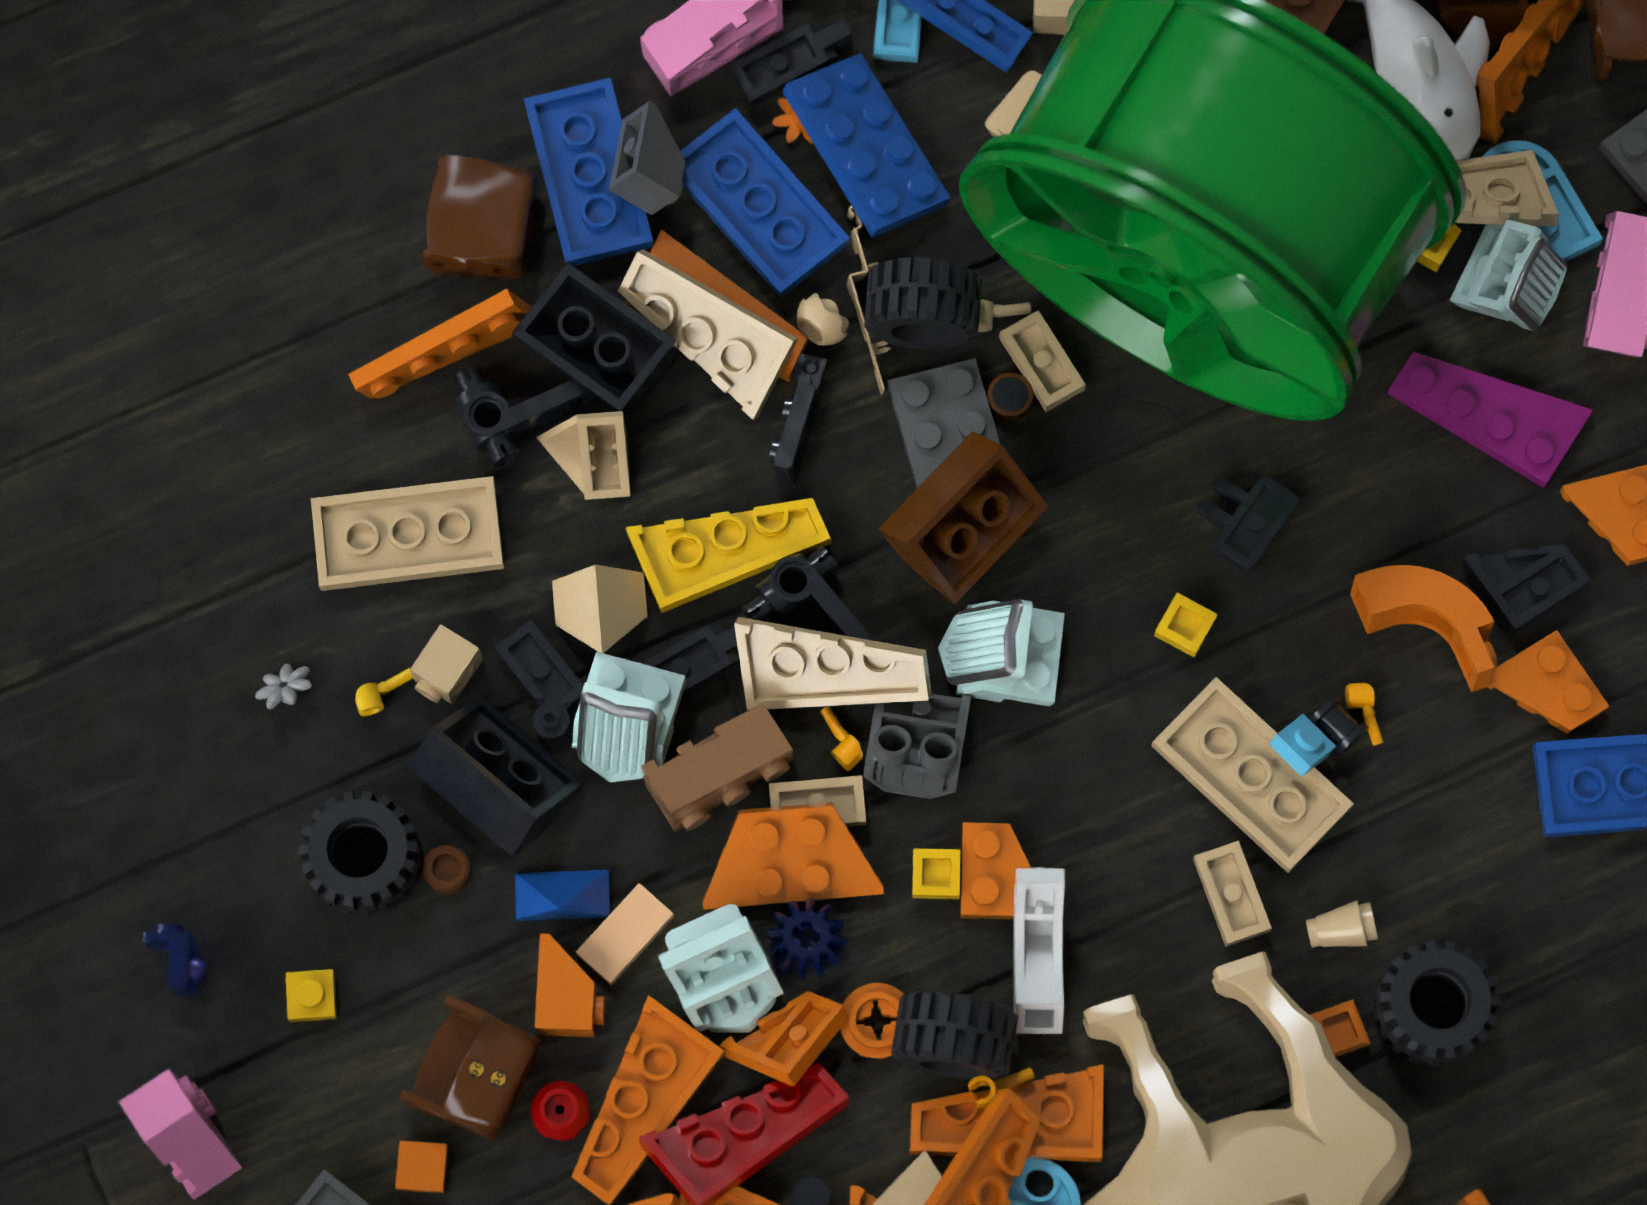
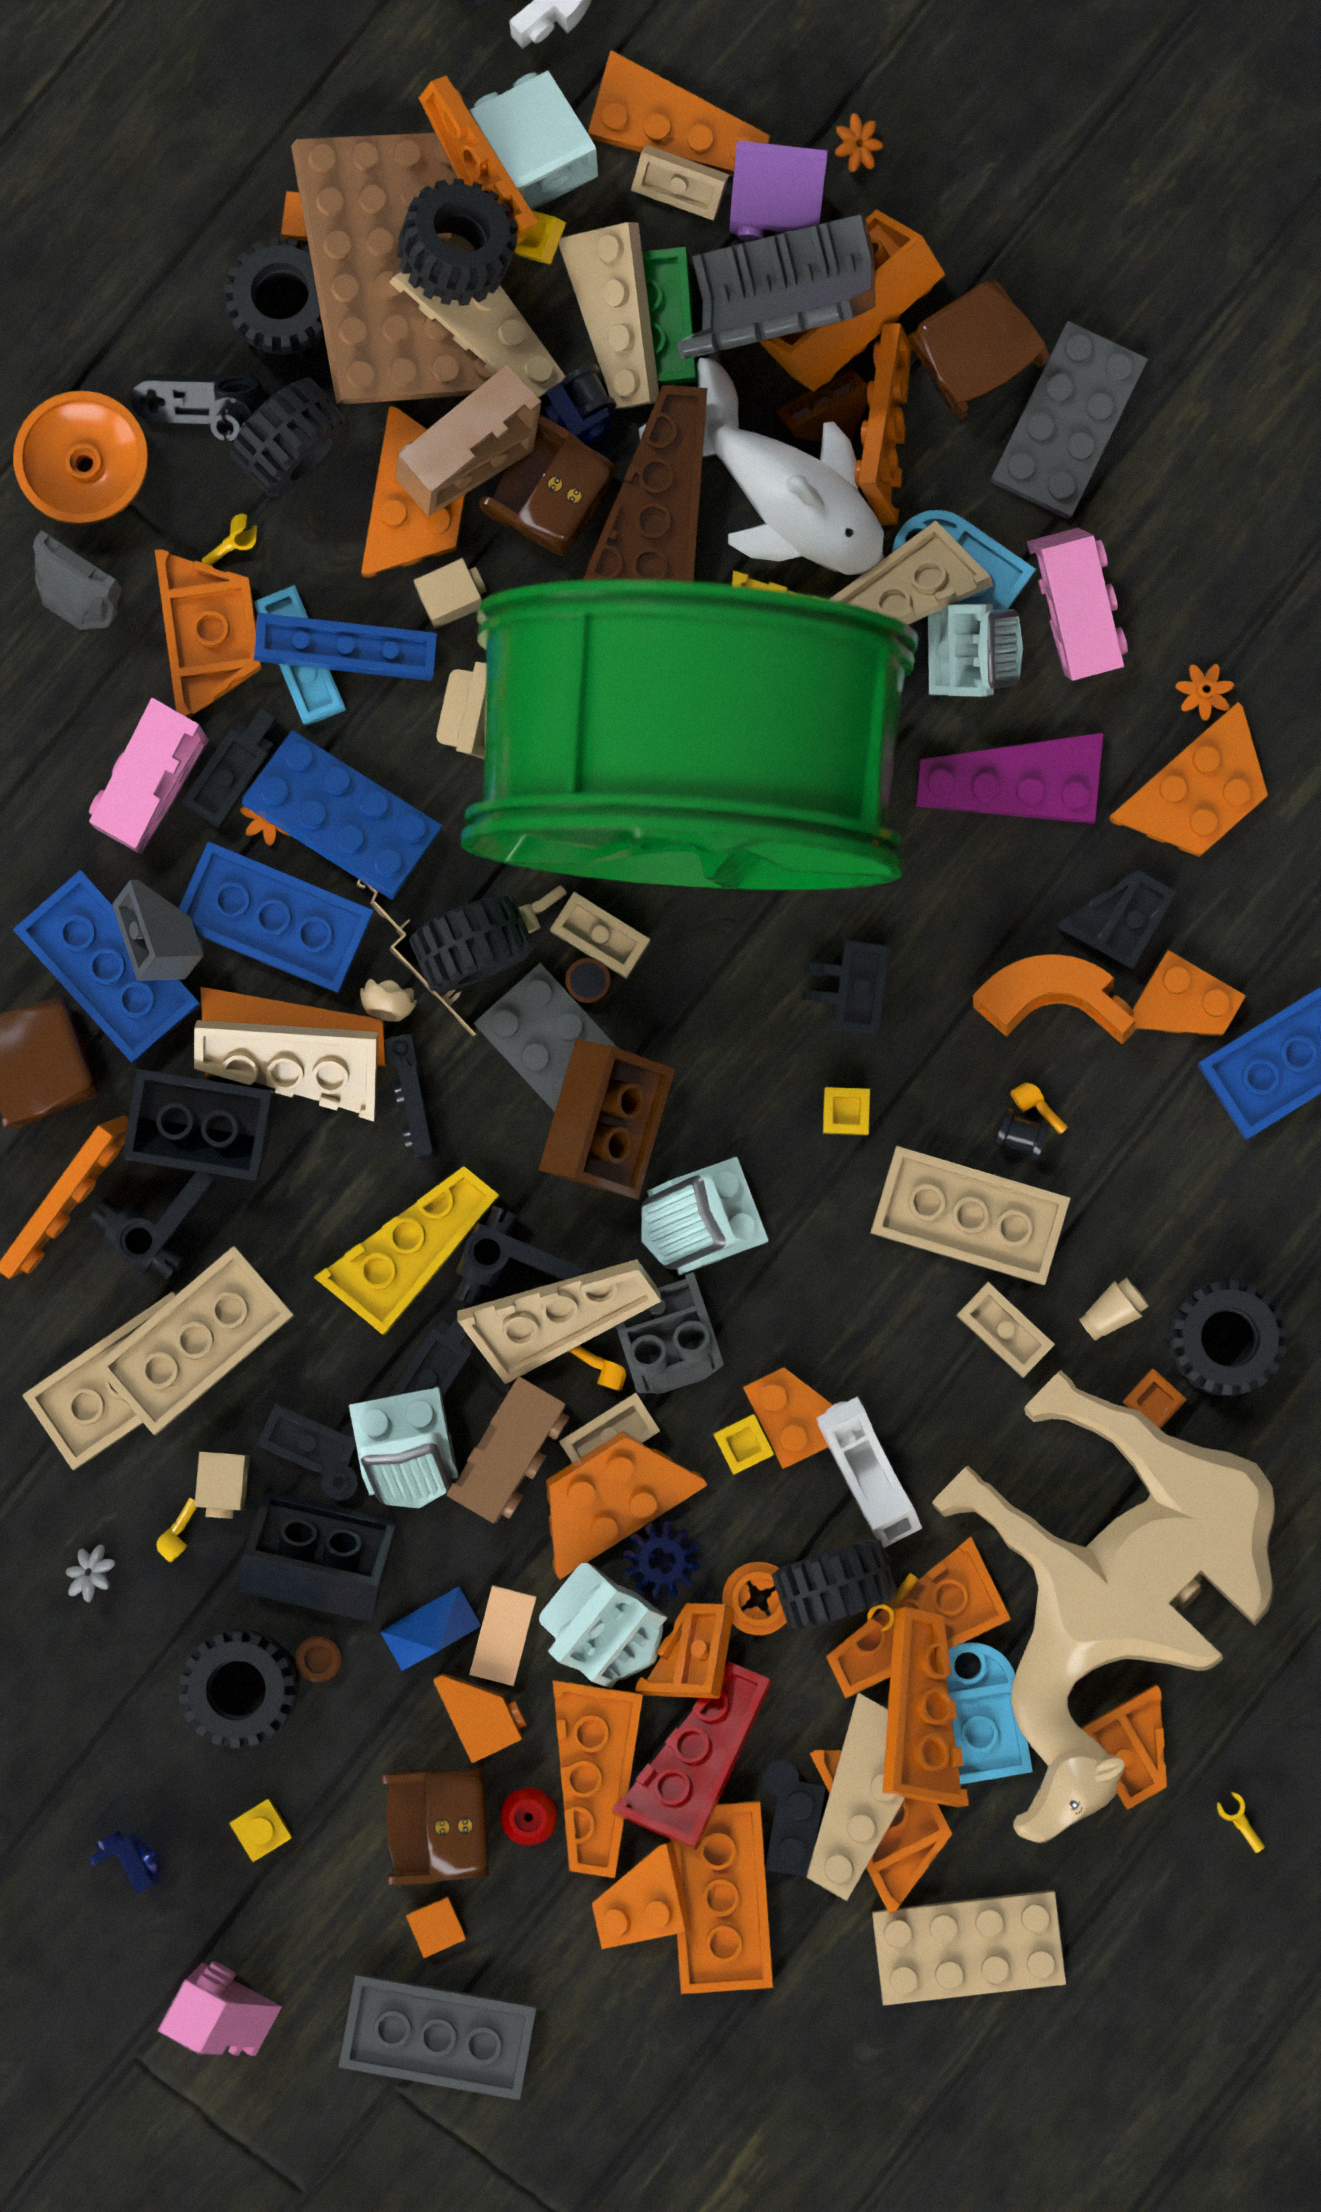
camera: 25 degrees left, 10 degrees up
tan slope [536,411,630,500] -> none
tan slope [552,565,648,654] -> none
medium azure plate [1269,714,1336,777] -> none
none -> tan plate [95,1246,295,1435]

